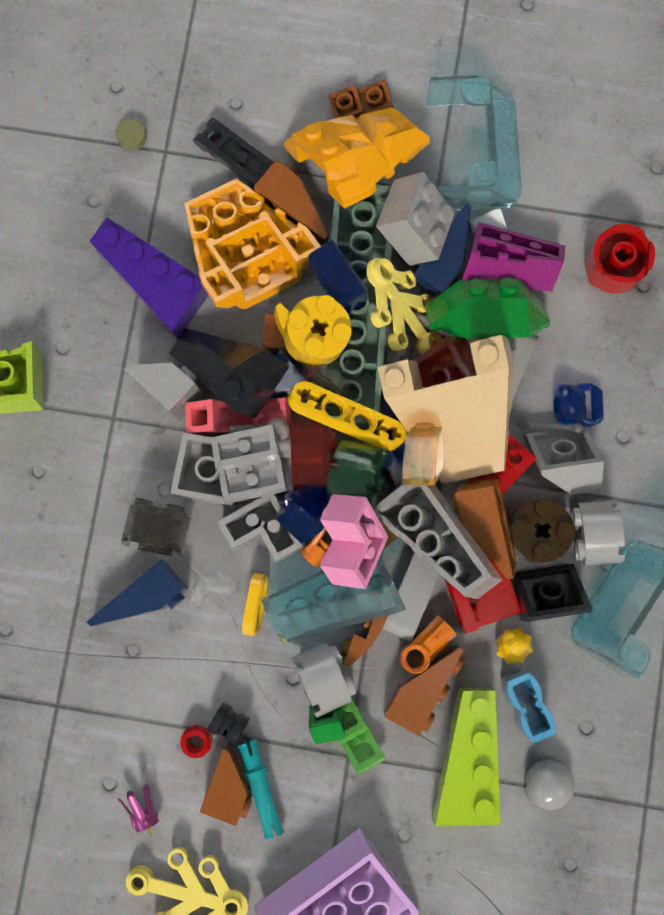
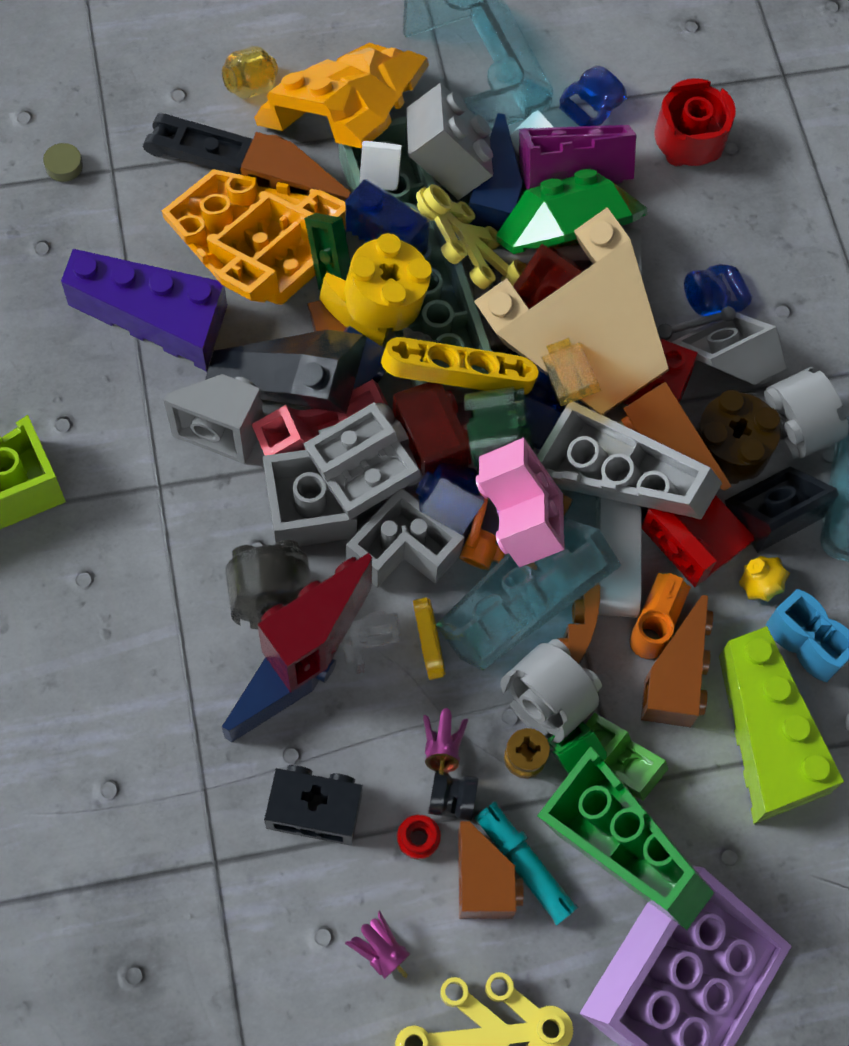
camera: 30 degrees left, 15 degrees down
dark orange slope [328,79,394,118] -> none
none -> clear yellow head [221,46,278,99]
none -> dark red slope [257,552,372,693]
none -> black brick [264,765,362,846]
none -> dark green plate [304,213,351,291]
none -> white slope [360,141,402,191]
none -> flat silver piece [423,708,468,775]
none -> pearl gold wheel [504,728,550,779]
none -> green wedge [537,746,714,930]
none -> clear blue piece [559,65,627,127]

